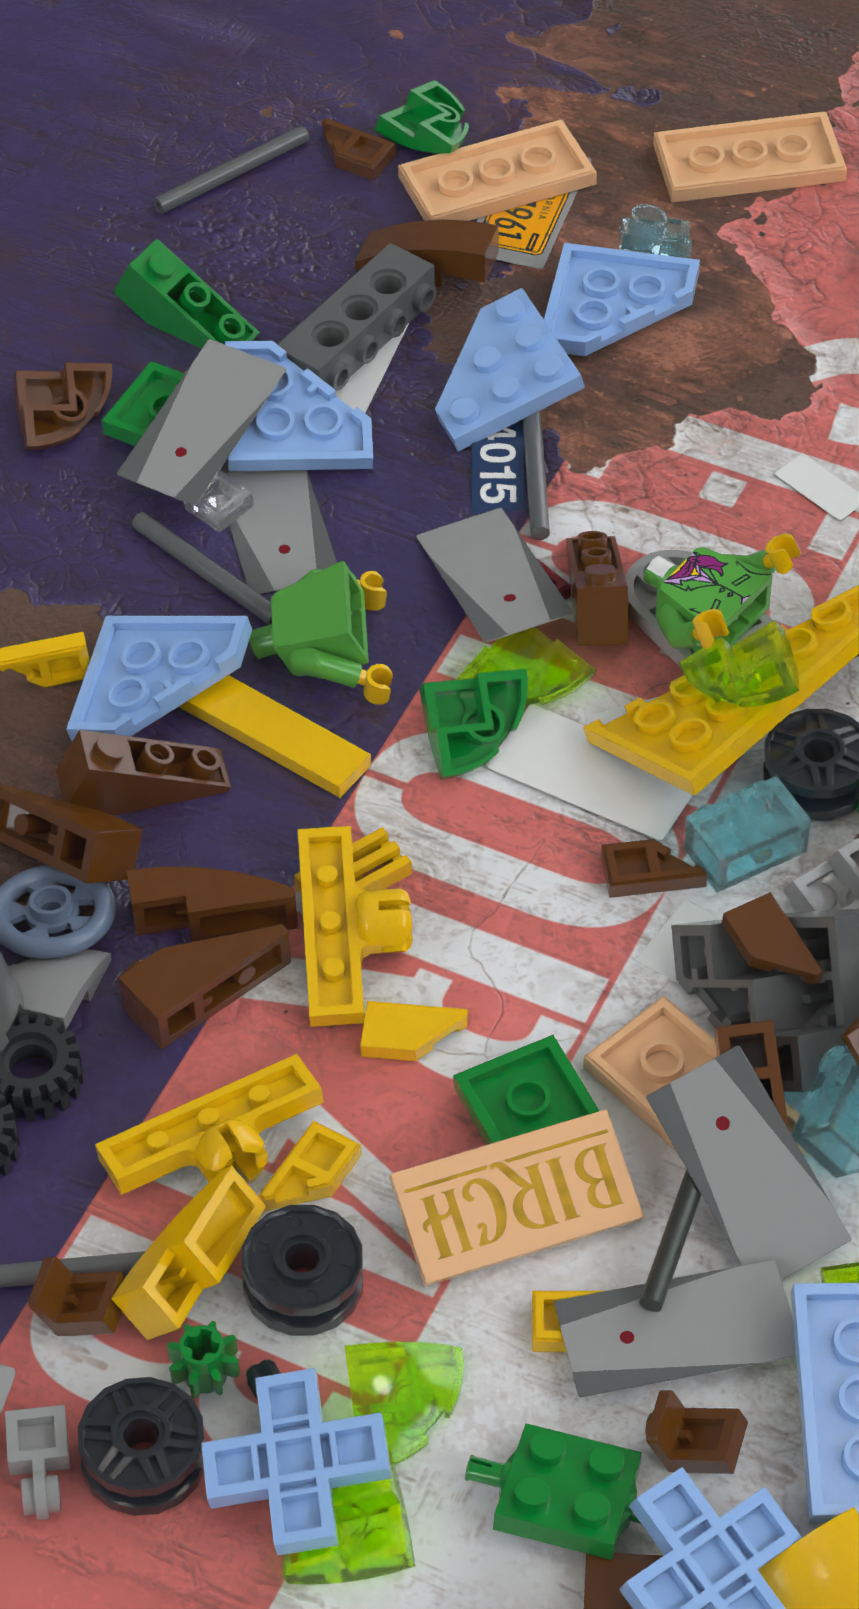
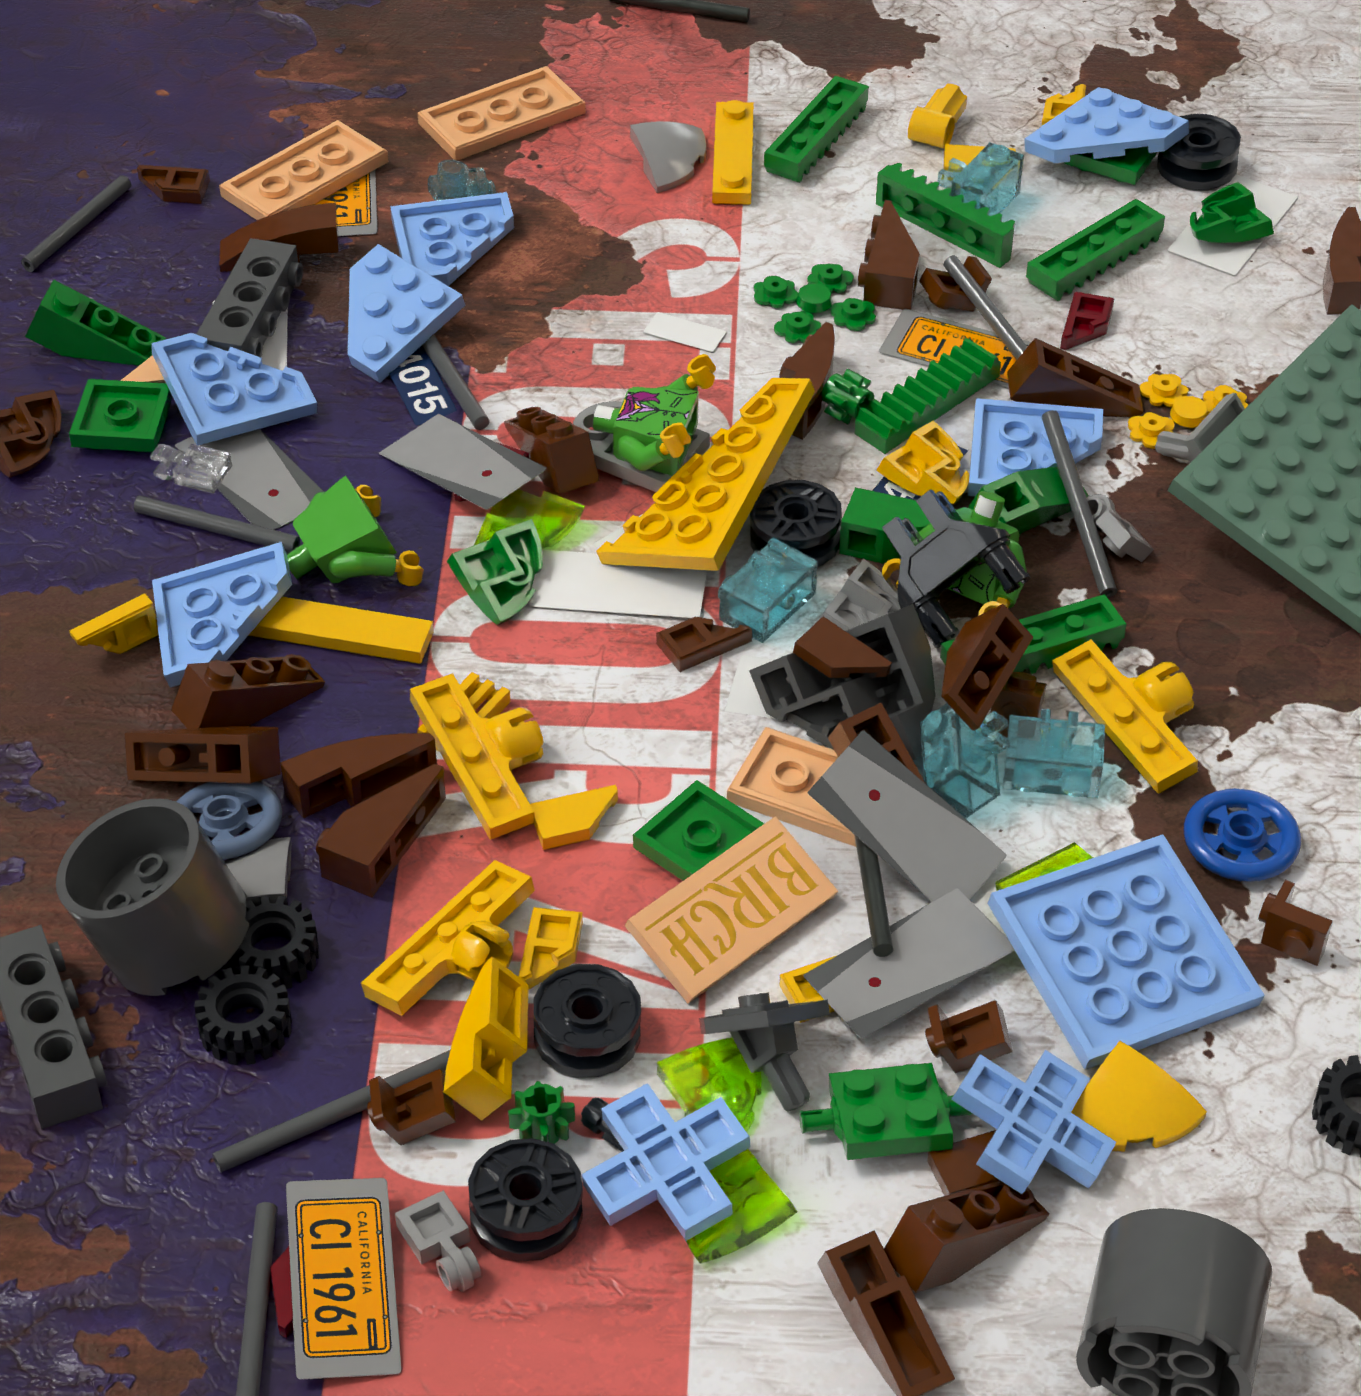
camera: 25 degrees left, 5 degrees down
light grey sticker [117,339,287,505] -> none
green brick [375,80,469,154] -> none
clear neon green brick [679,620,799,707] -> none
none -> dark grey piece [699,992,830,1112]

